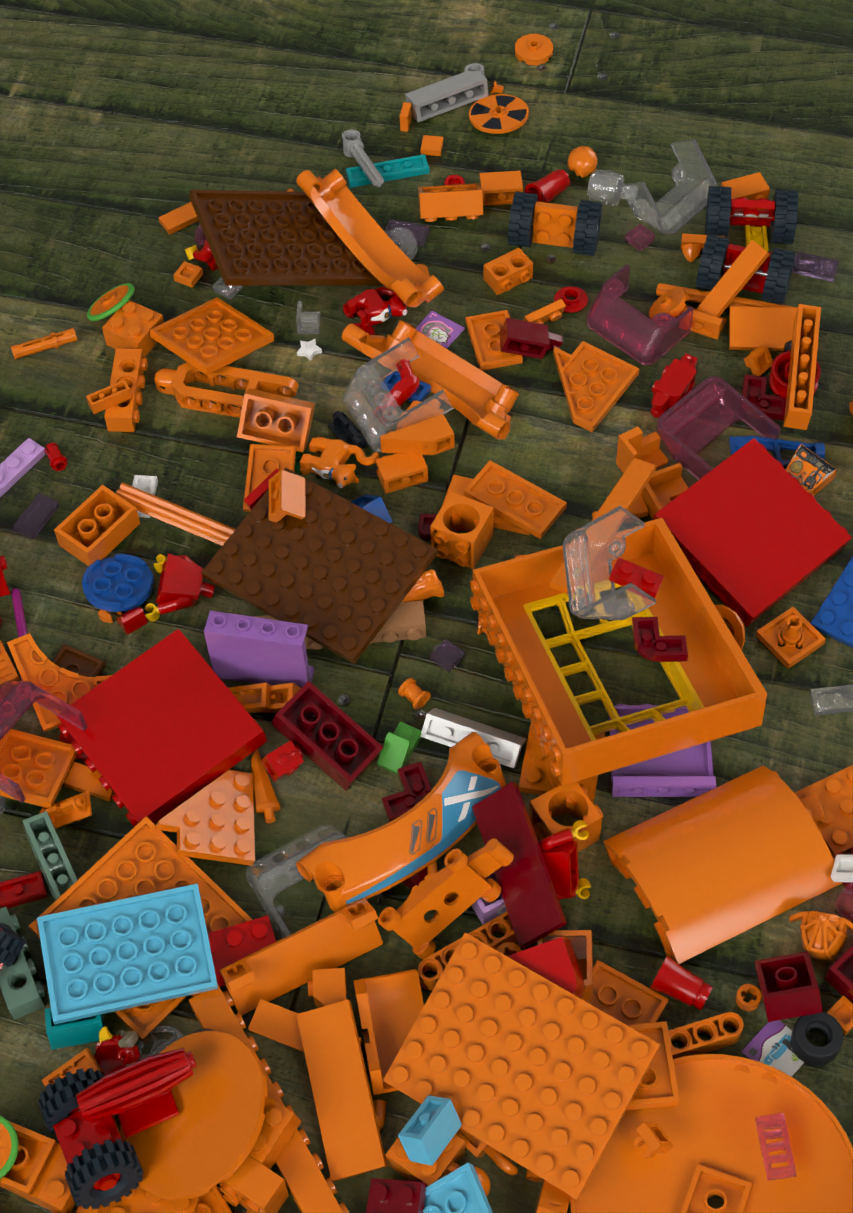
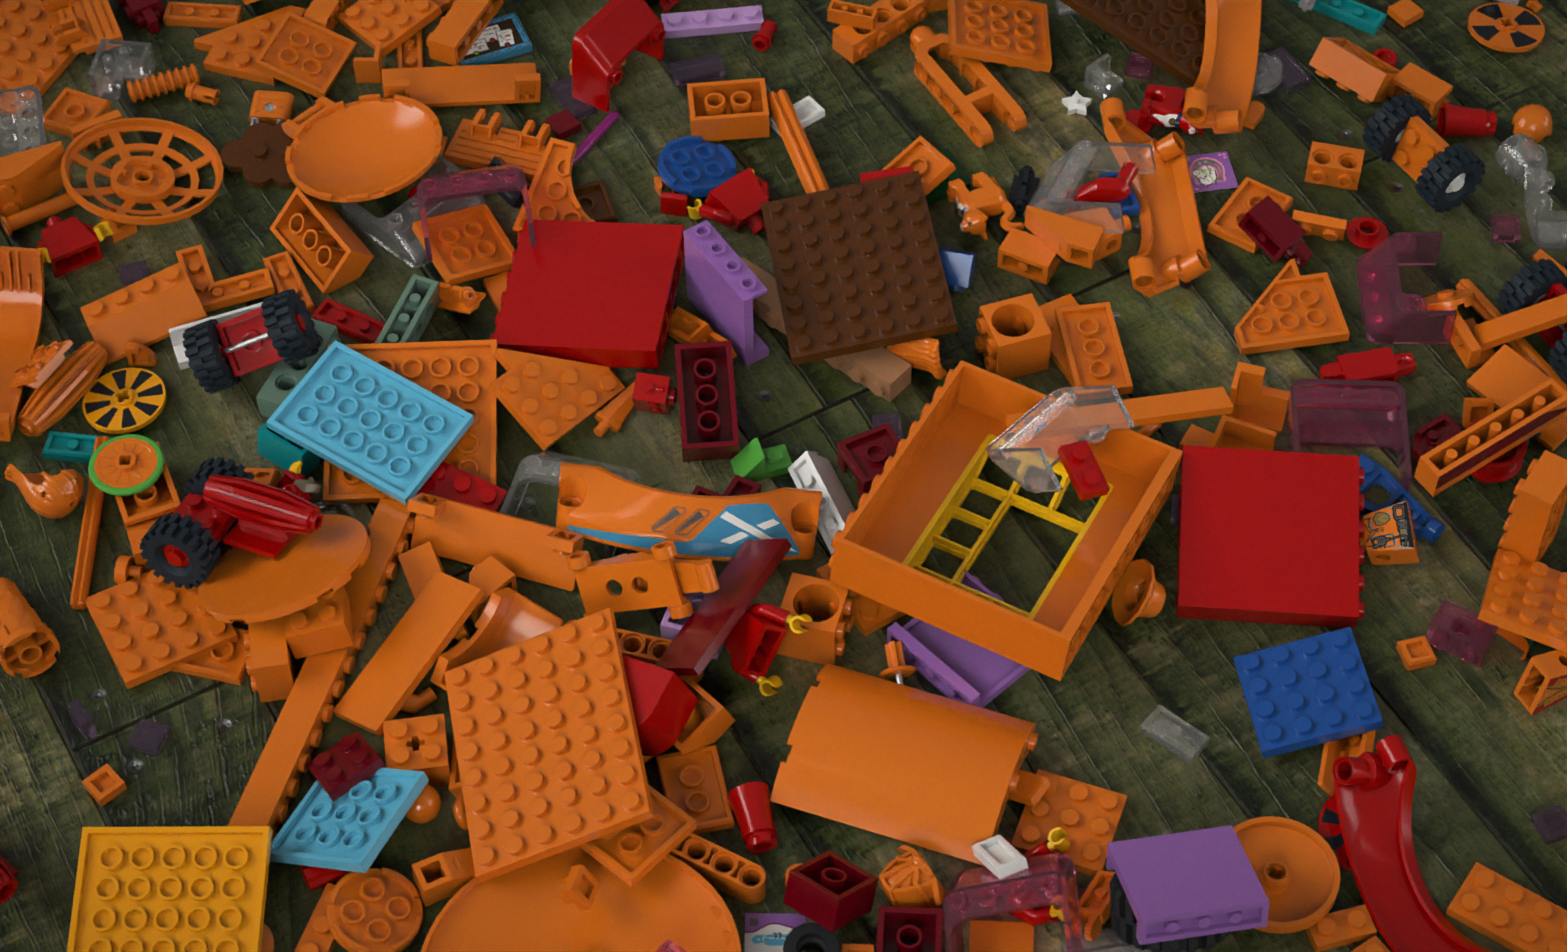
camera: 45 degrees right, 5 degrees down
orange brick [237,388,315,452] -> none
orange panel [269,469,306,523] -> none
orange bush [398,678,431,710] -> none
medium azure panel [398,1095,462,1165] -> none
dark red plate [632,617,688,662] -> none
orange plate [756,607,826,669] -> none
none -> dark red panel [837,423,900,498]
none -> orange piece [879,641,917,685]
none -> clear pink tile [1124,52,1155,81]

